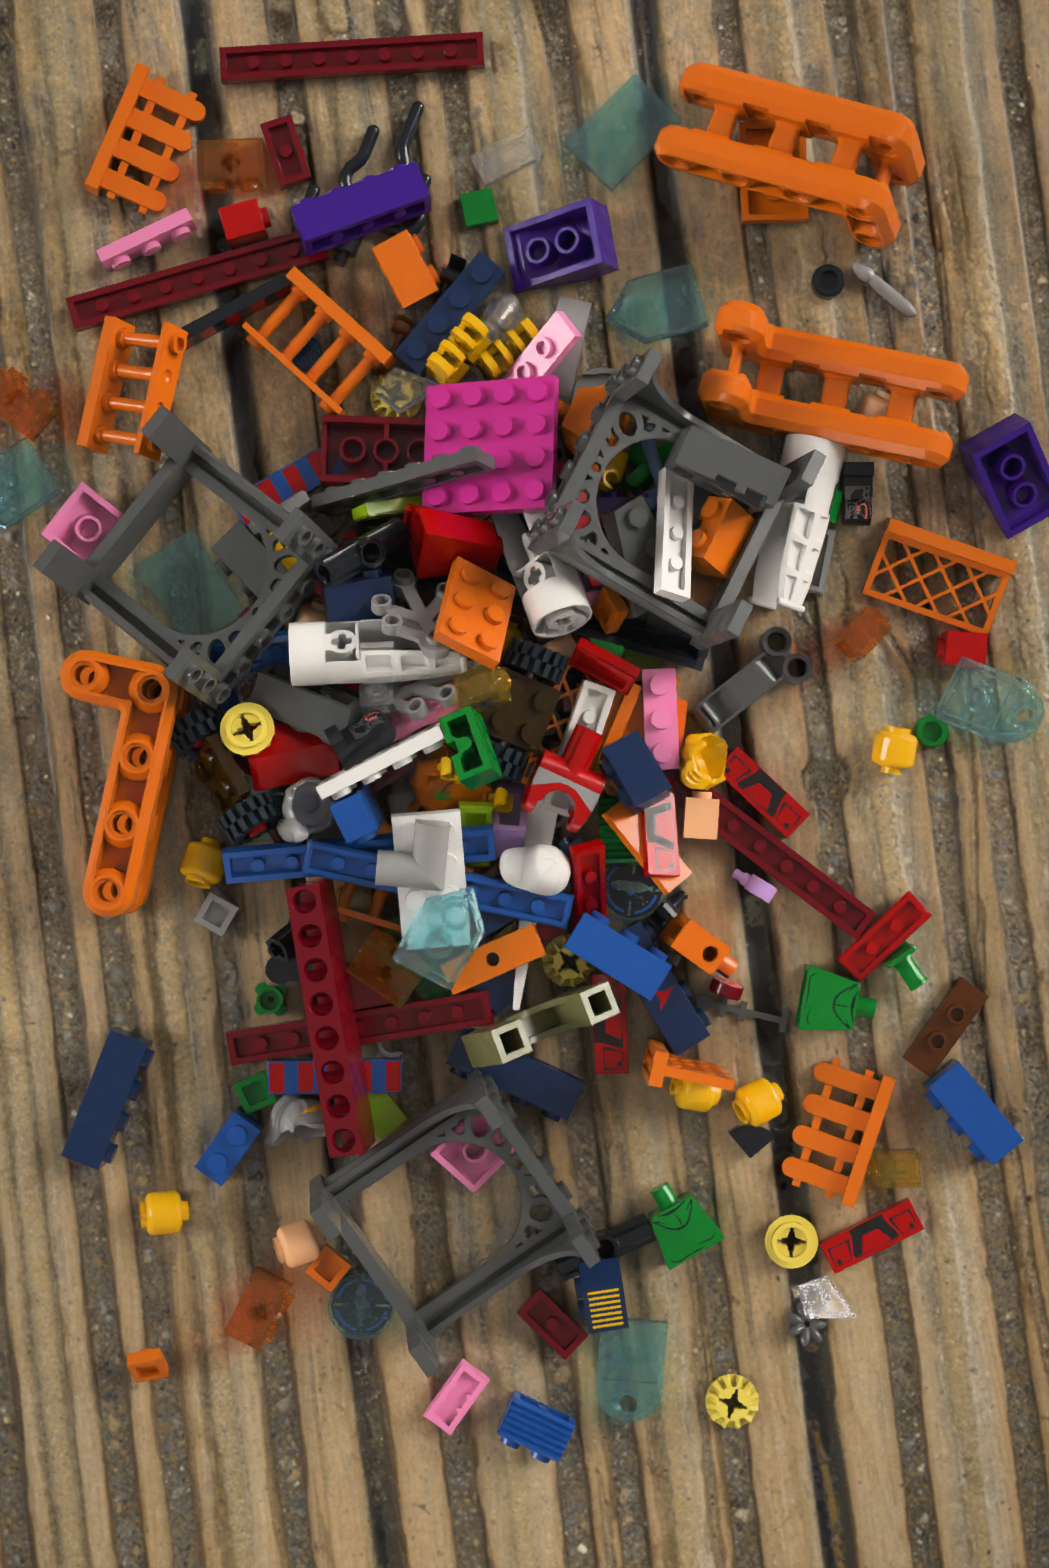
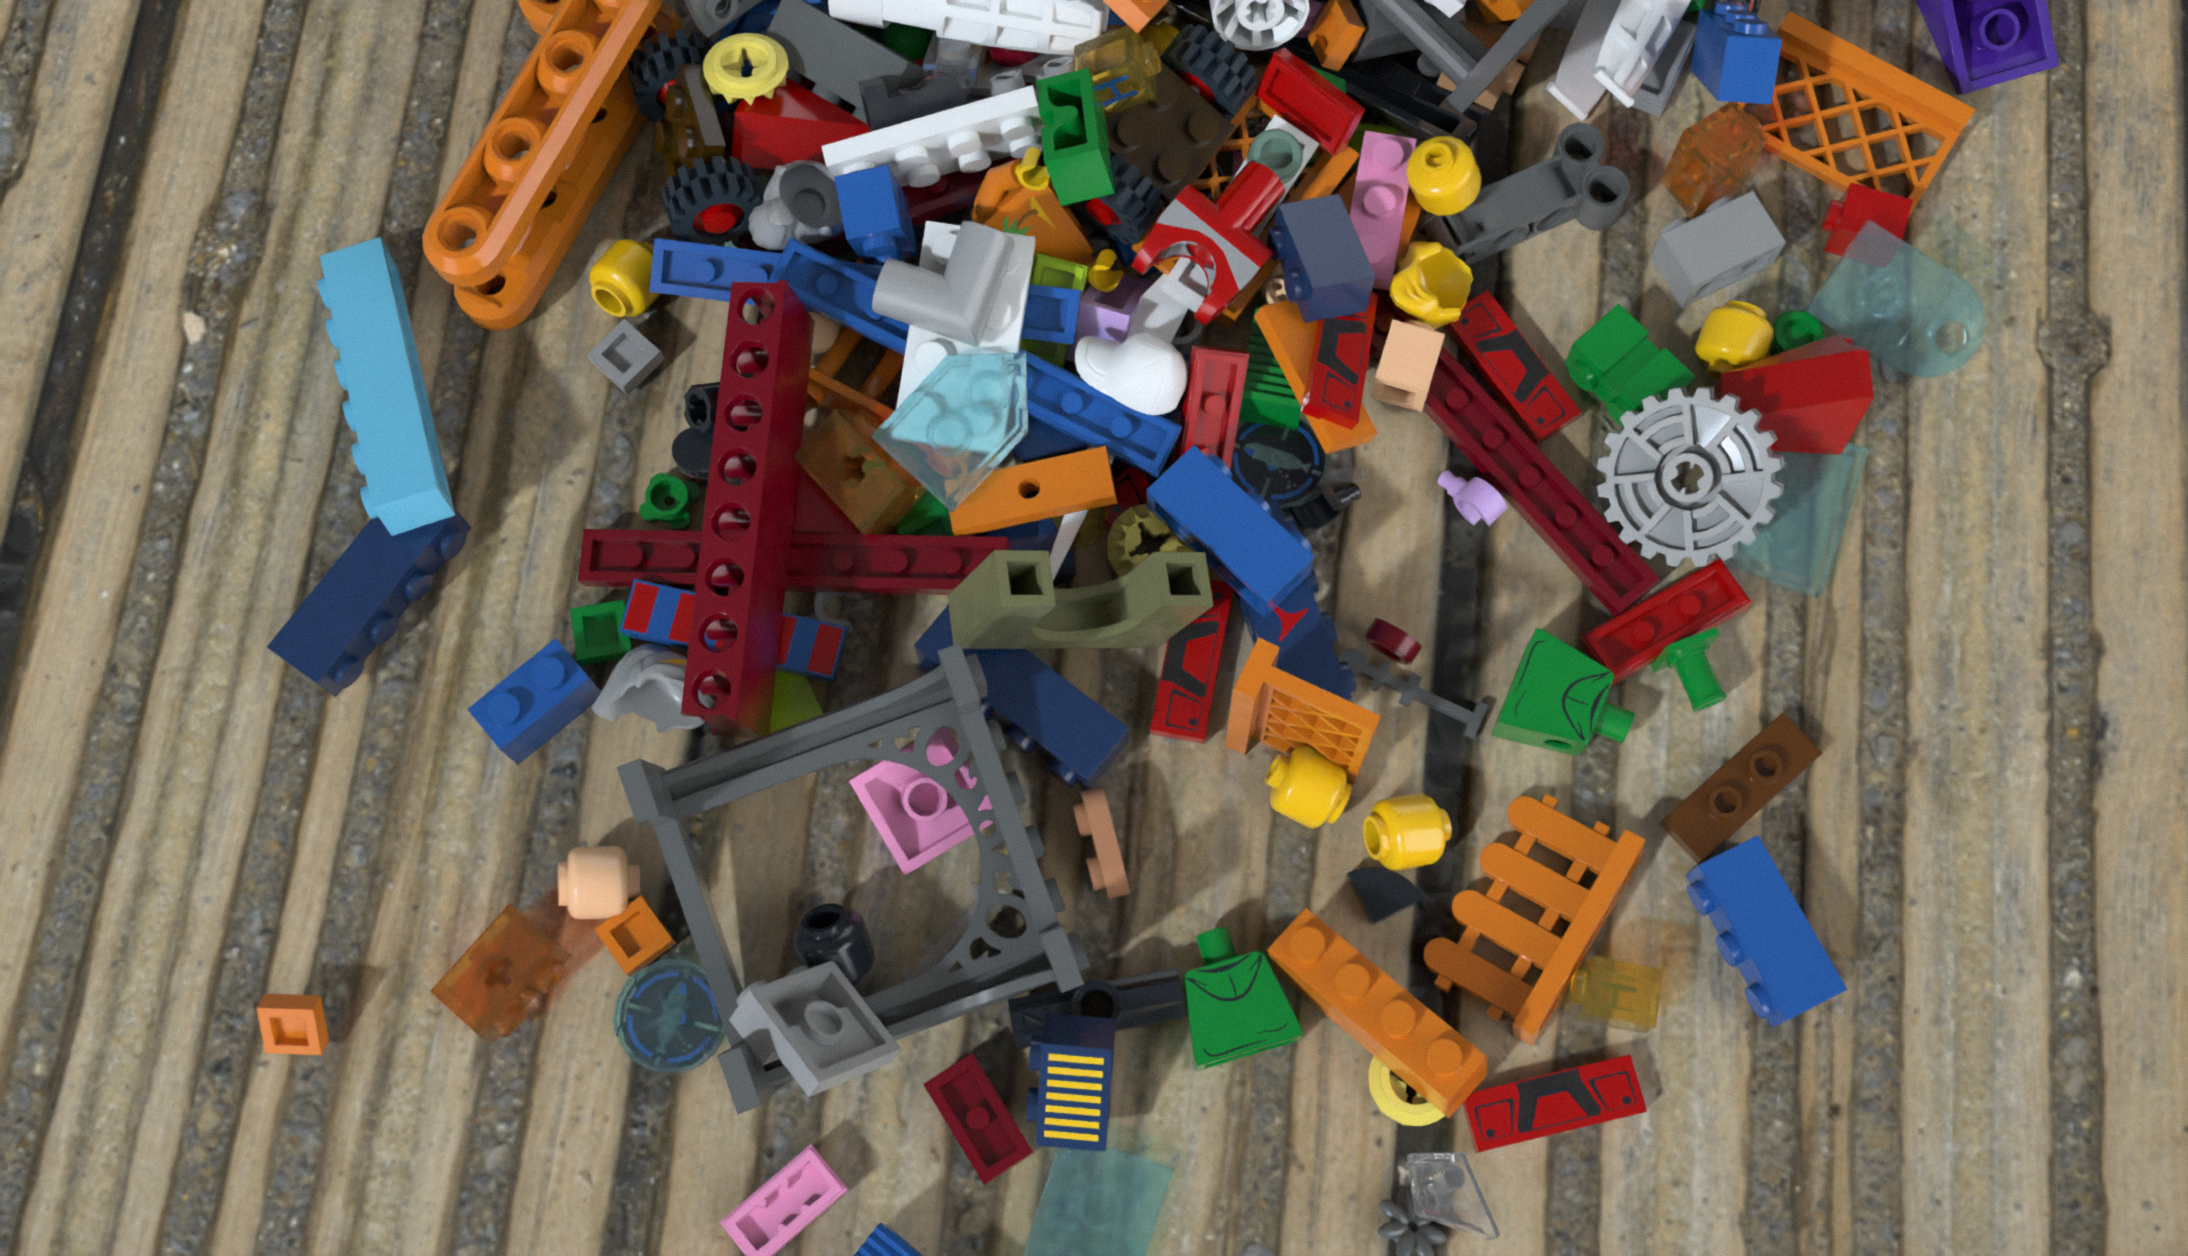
camera: 15 degrees right, 15 degrees down
yellow head [139,1190,189,1236] -> none
orange torso [658,912,738,978] -> none
none -> medium azure brick [317,237,455,536]
none -> light grey plate [729,961,901,1097]
none -> black head [793,903,875,987]
none -> nougat plate [1072,786,1130,899]
none -> sand green tile [1246,129,1303,185]
none -> orange brick [1267,908,1487,1118]
none -> yellow head [1406,136,1482,216]
none -> green brick [1564,303,1696,427]
none -> light grey piece [1597,386,1785,567]
none -> light grey brick [1650,191,1786,308]
none -> blue brick [1691,1,1782,104]
none -> clear light blue tile [1713,442,1869,598]
none -> red slope [1714,334,1874,455]

